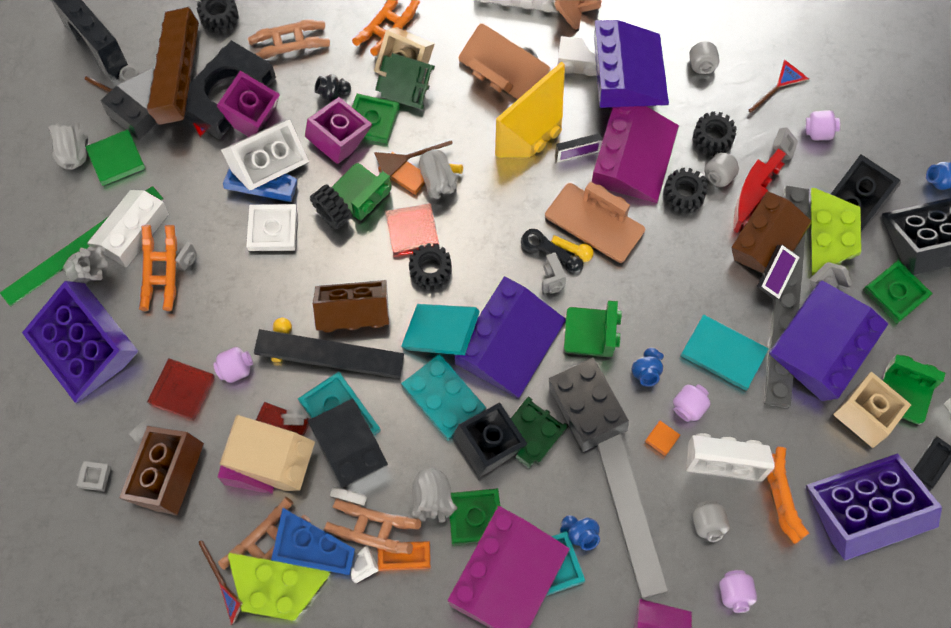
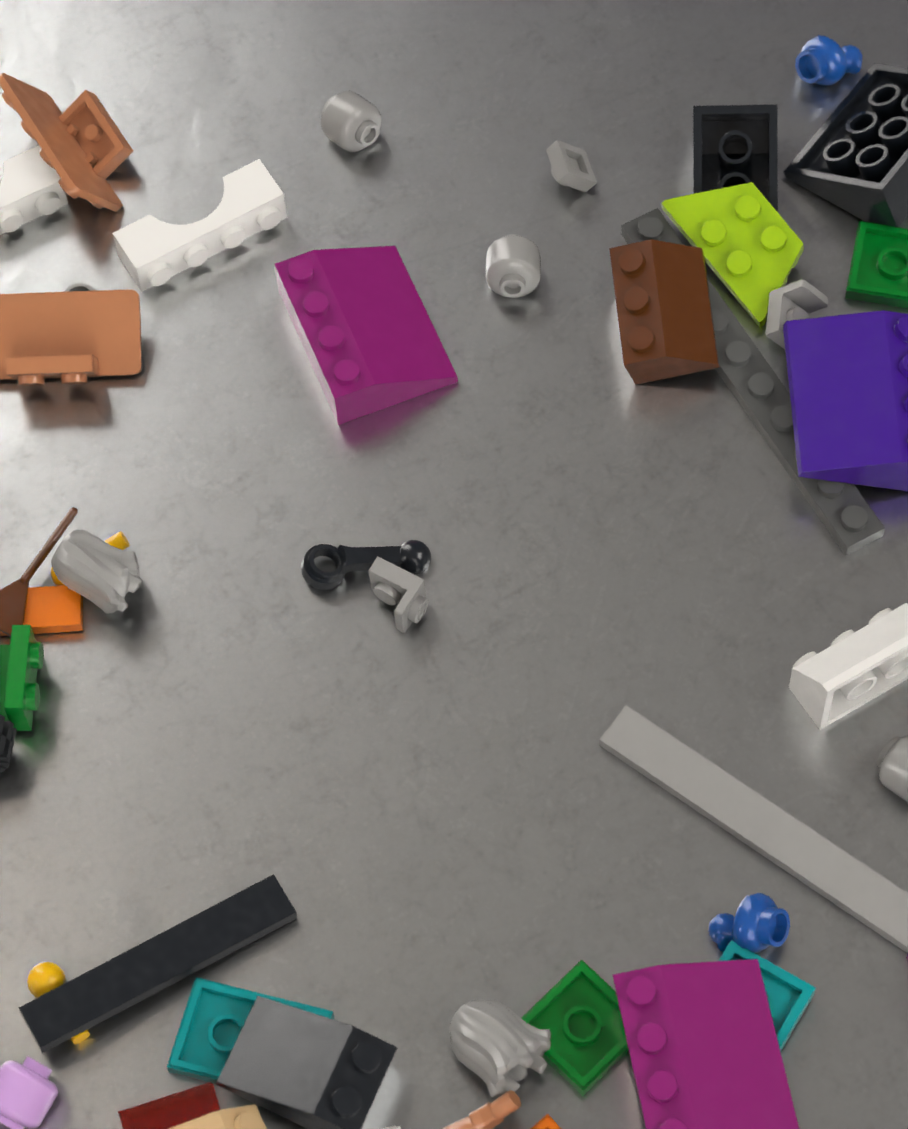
camera: 35 degrees left, 5 degrees down
light grey plate [281,409,307,426] -> none
reddish brown slope [312,280,389,332] -> none
clear red tile [385,203,440,256] -> none
teal tile [401,304,480,355] -> none
teal plate [401,354,487,441] -> none
black tyre [409,243,452,290] -> none
black slope [452,402,527,477] -> none
dark purple slope [455,276,566,400] -> none
yellow slope [495,62,565,158] -> none
dark green plate [511,396,569,469] -> none
nougat bracket [545,181,645,263] -> none
black brick [549,358,629,452] -> none
yellow bar [551,235,594,262] -> none
tile [555,134,602,162] -> none
green bracket [564,300,622,357] -> none
dark purple slope [594,19,669,108] -> none
blue animal [631,347,664,386] -> none
orange tile [645,421,680,456] -> none
black tyre [663,168,708,213] -> none
lavender head [673,384,710,422] -> none
teal tile [681,314,769,391] -> none
black tyre [693,111,737,156] -> none
red slope [733,148,786,233] -> none
piece [749,59,809,113] -> none
tile [757,245,799,299] -> none
lavender head [806,111,840,141] -> none

